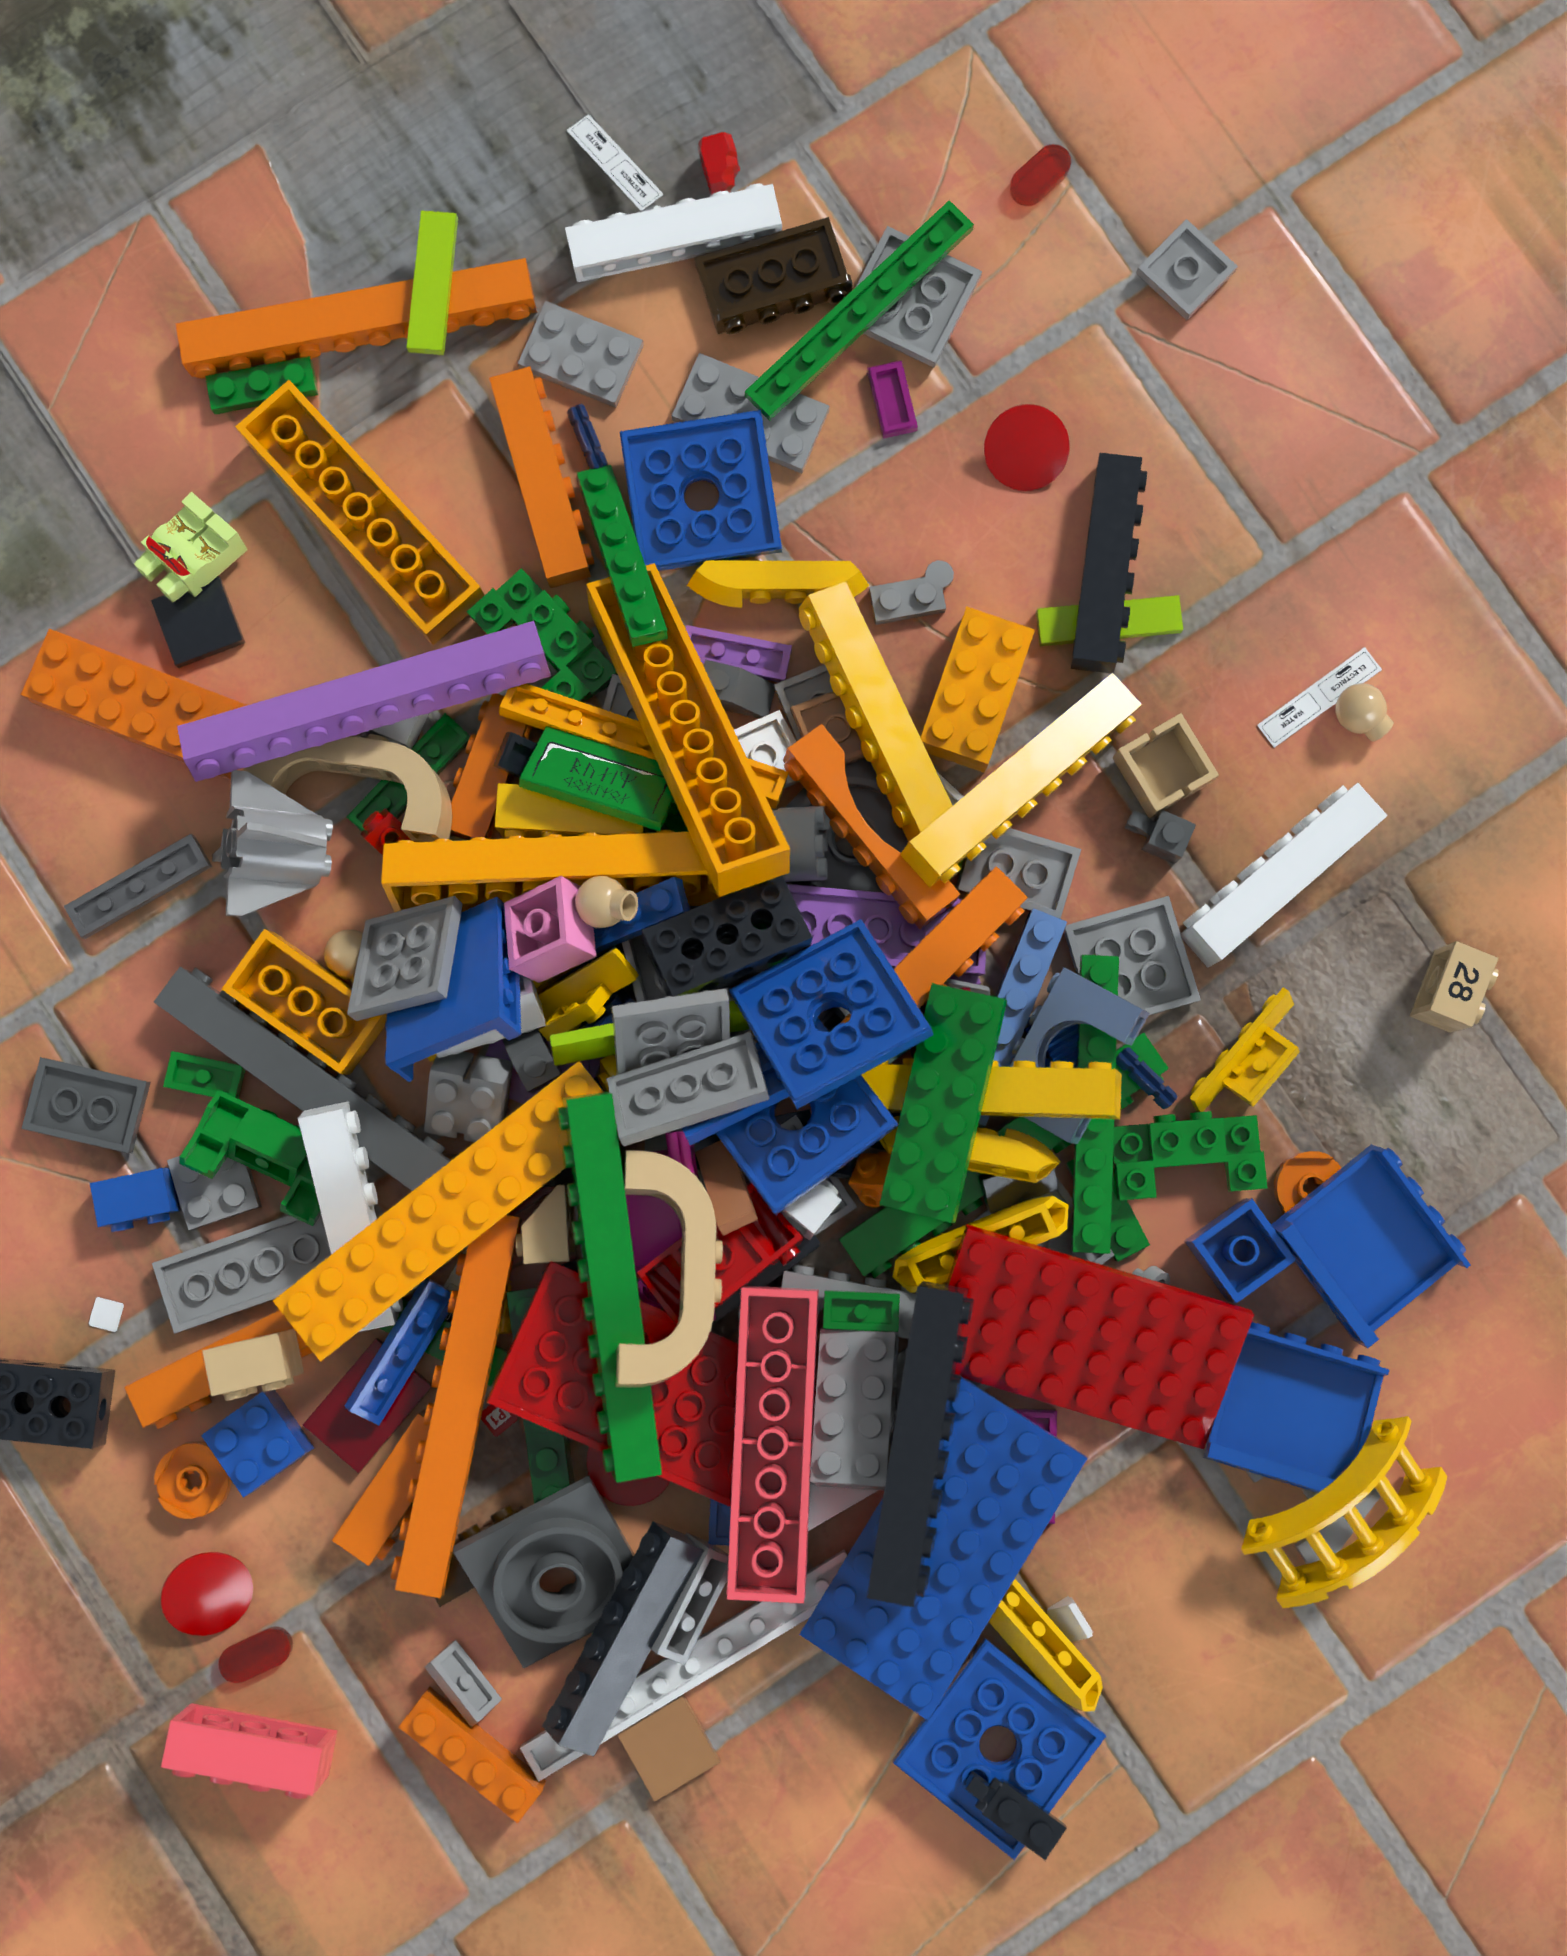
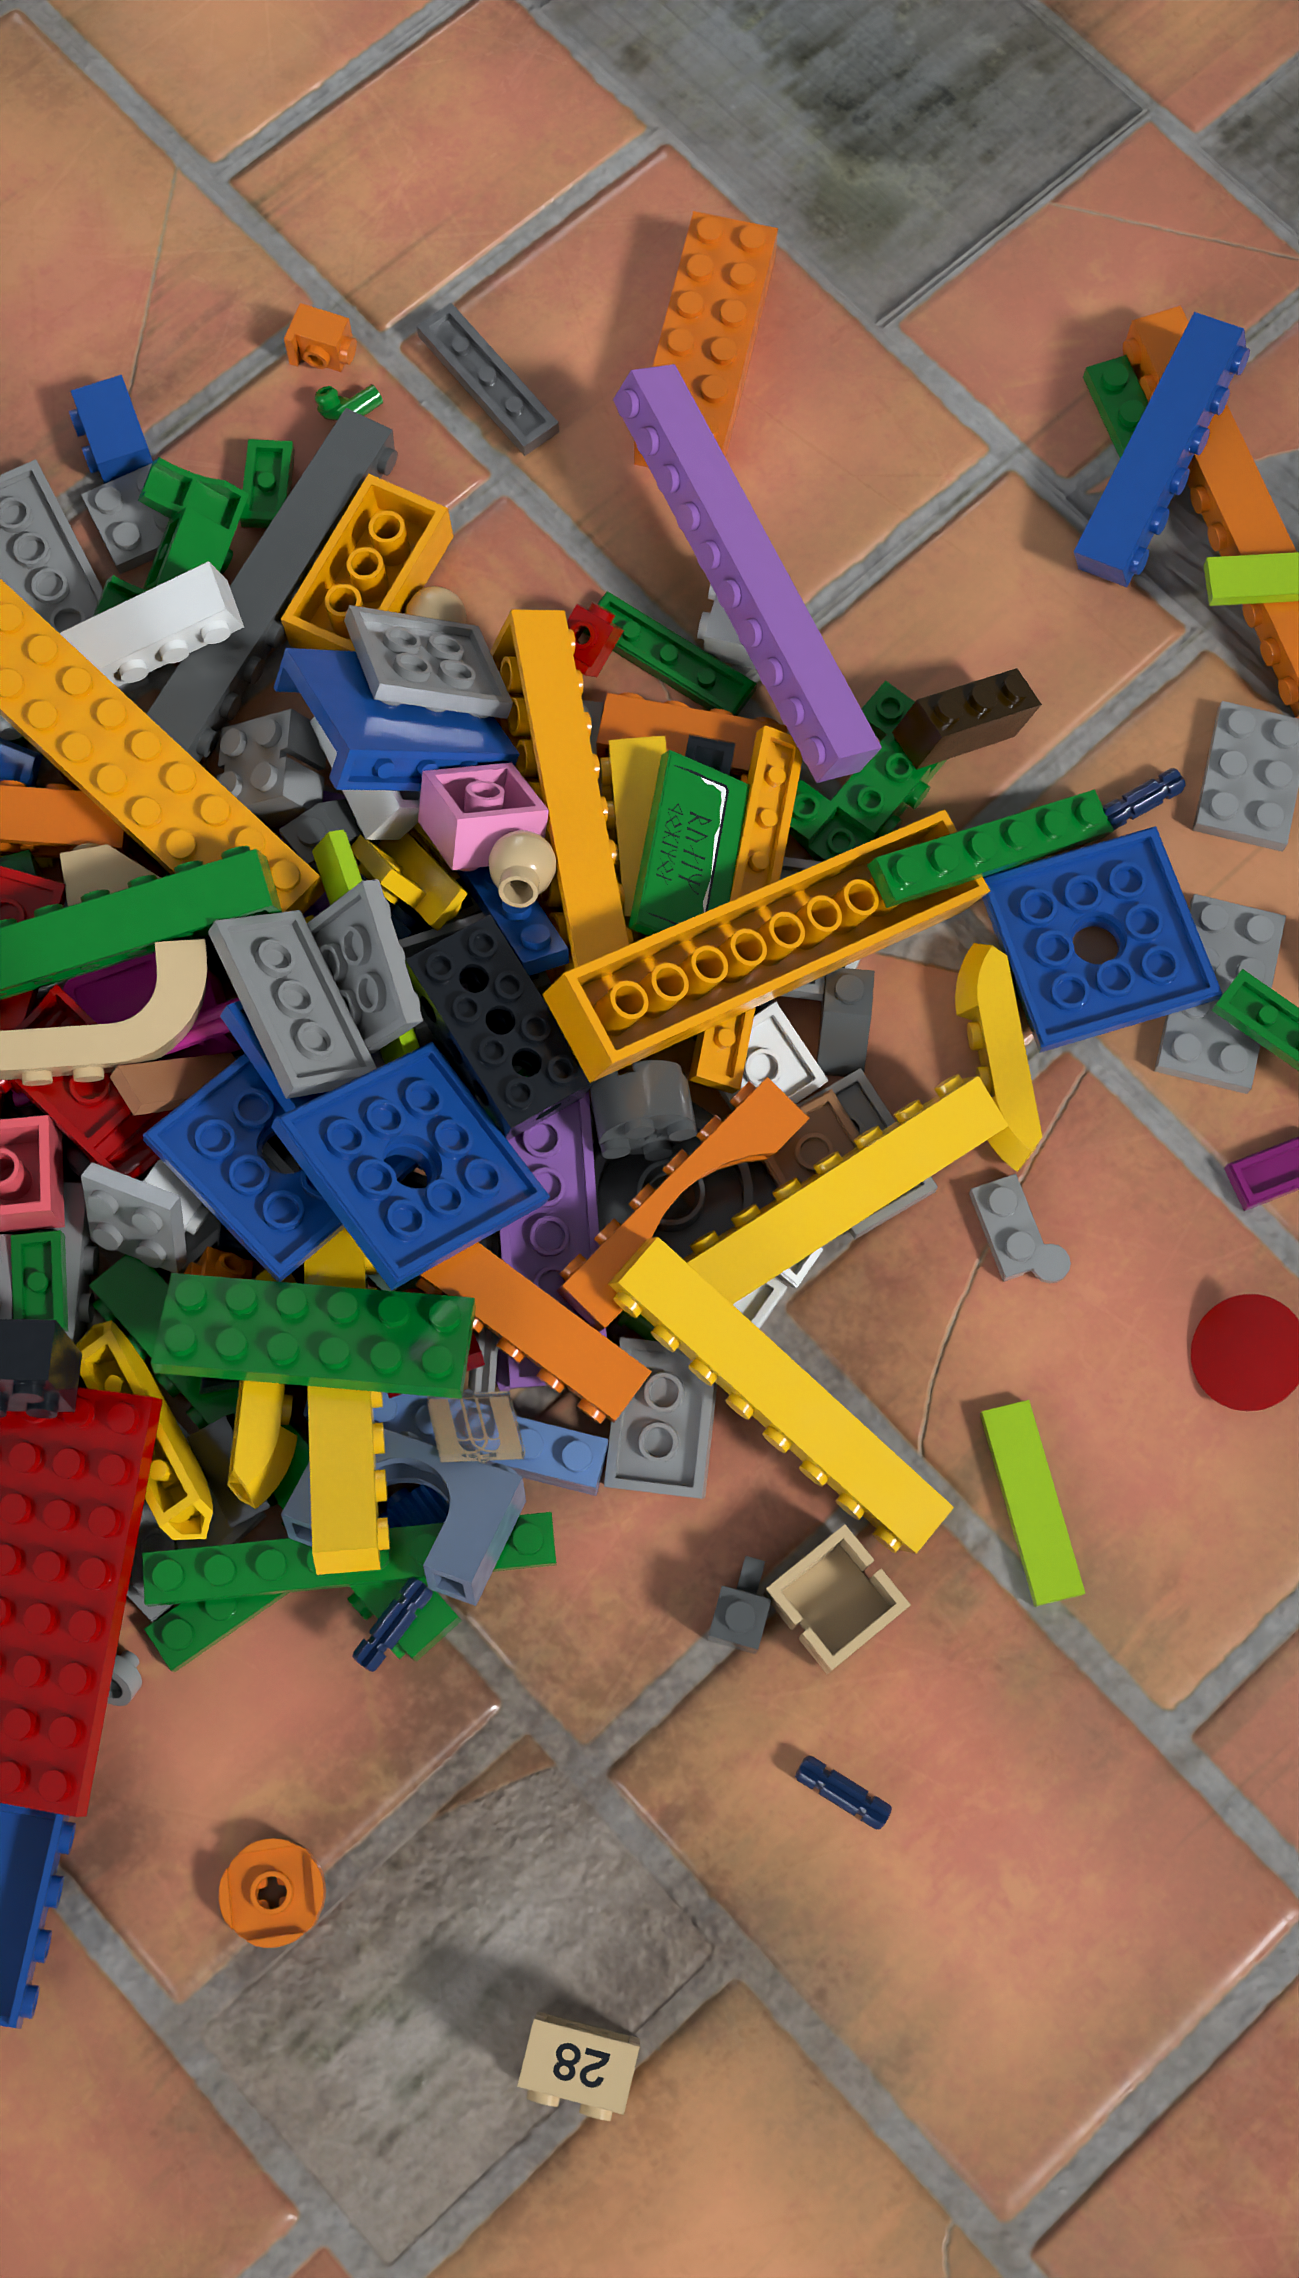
camera: 80 degrees right, 10 degrees down
dark grey plate [21,1057,151,1153] -> none
yellowish green hips [134,492,248,602] -> none
black tile [151,575,245,668] -> none
light grey brick [212,770,333,917] -> none
light orange brick [235,380,484,645] -> none
tan arch [242,734,452,842] -> none
orange brick [489,366,595,588] -> none
medium lavender plate [686,625,792,682] -> none
light orange brick [920,606,1035,773] -> none
light grey plate [1064,896,1201,1016] -> none
black brick [1070,452,1147,674] -> none
green bracket [1113,1111,1268,1200] -> none
white brick [1181,783,1388,968] -> none
blue brick [1184,1198,1296,1303] -> none
yellow bracket [1189,987,1300,1112] -> none
white sticker [1257,647,1382,748] -> none
blue panel [1271,1144,1471,1349] -> none
tan piece [1335,683,1394,742] -> none
none -> light grey plate [81,1162,187,1273]
none -> orange brick [284,303,357,372]
none -> green arm [315,384,383,421]
none -> clear piece [427,1389,525,1464]
none -> dark blue axle [795,1756,892,1830]
none -> dark brown brick [892,668,1042,770]
none -> blue brick [1074,312,1250,587]

